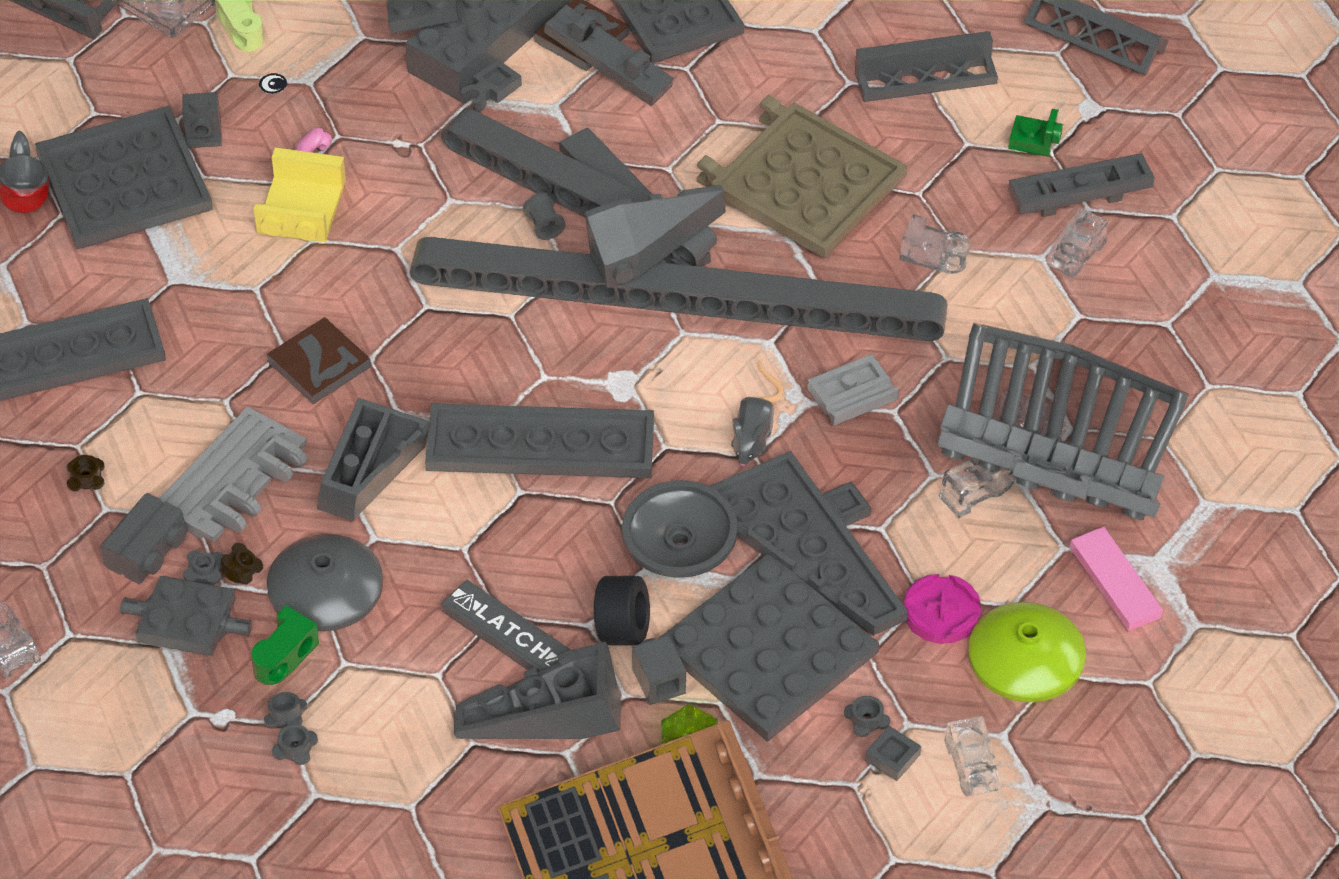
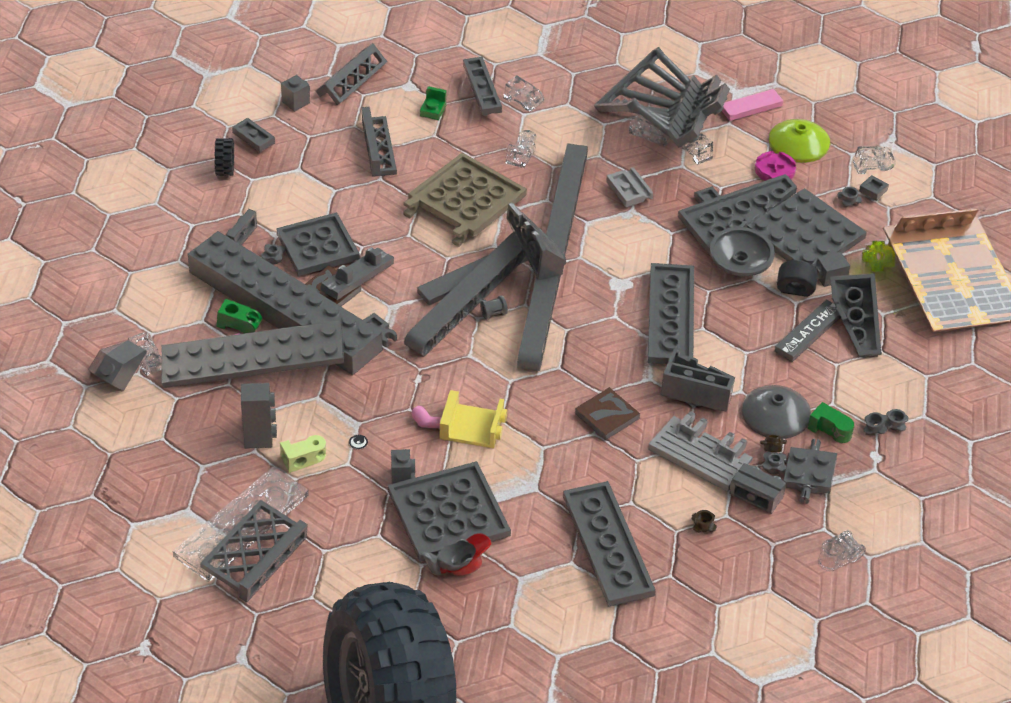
camera: 90 degrees left, 5 degrees down
dark grey animal [731,360,784,466] -> none

